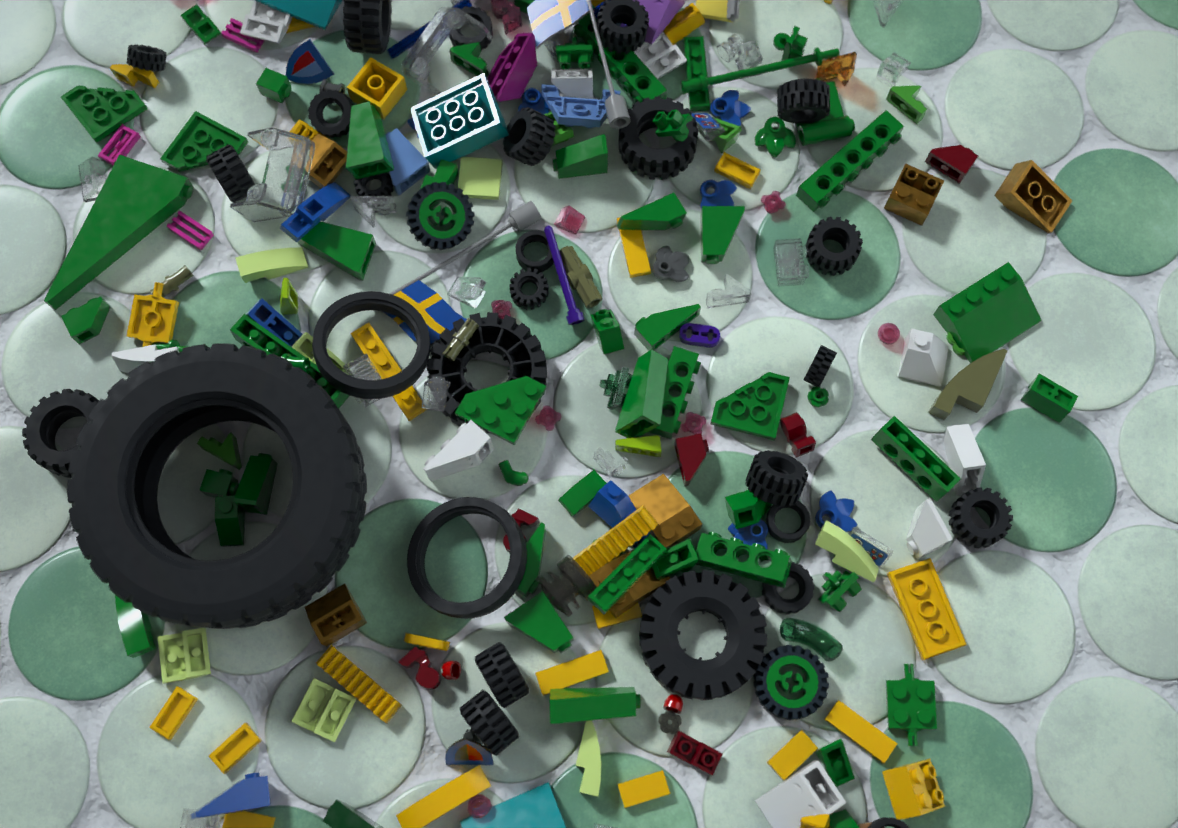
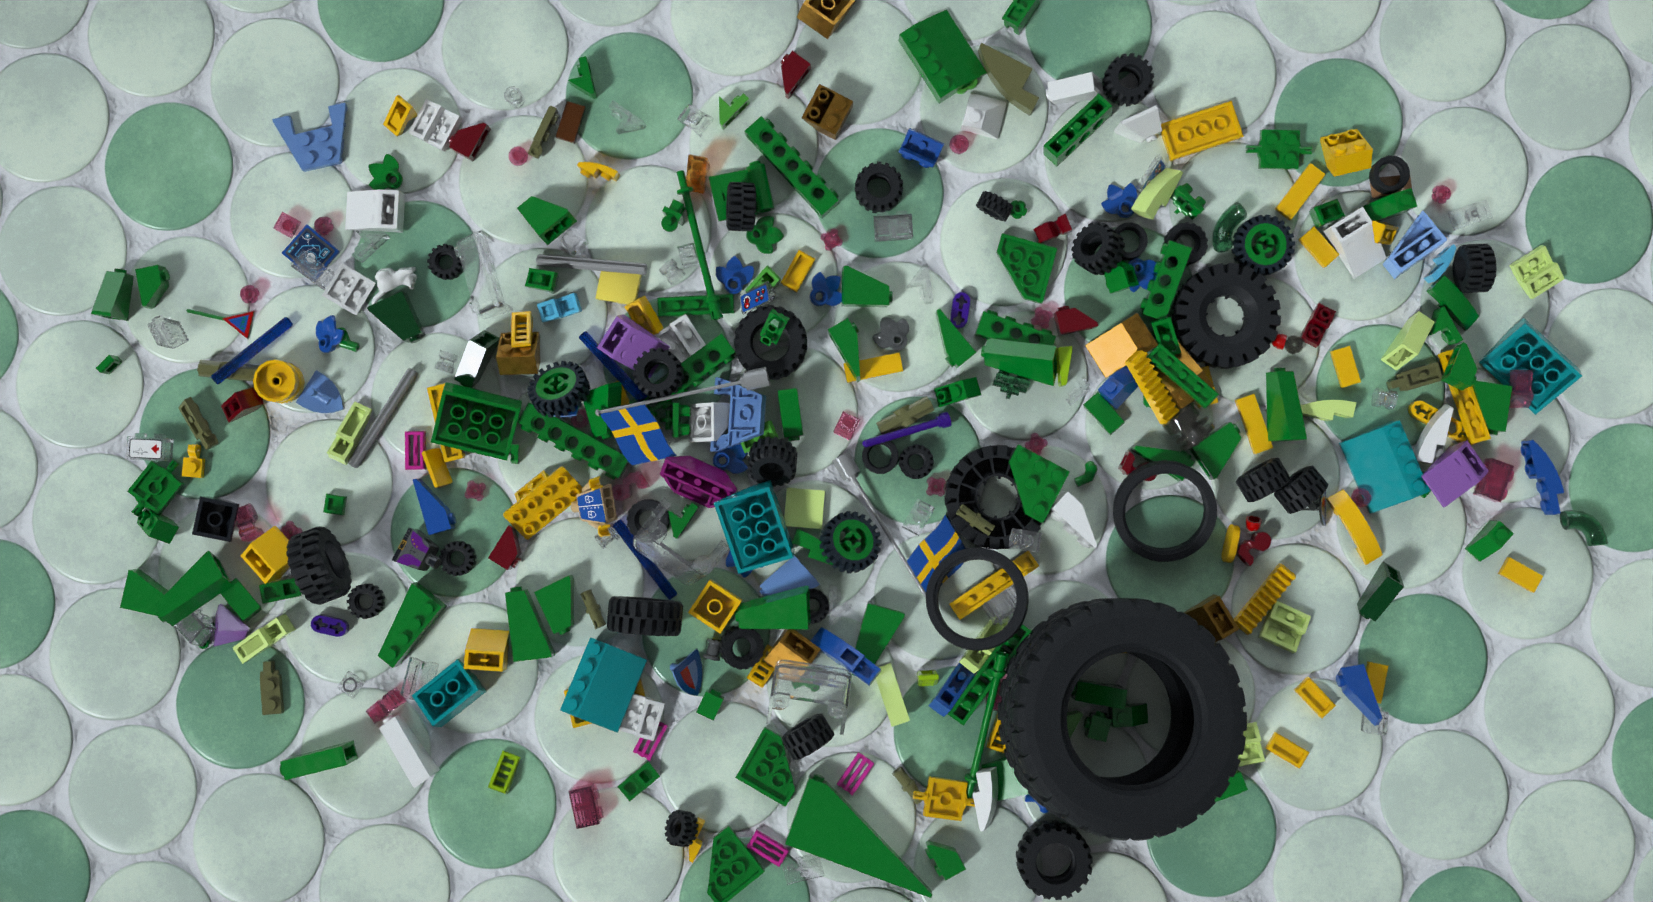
camera: 90 degrees left, 15 degrees up
none -> blue bracket [899,128,944,168]

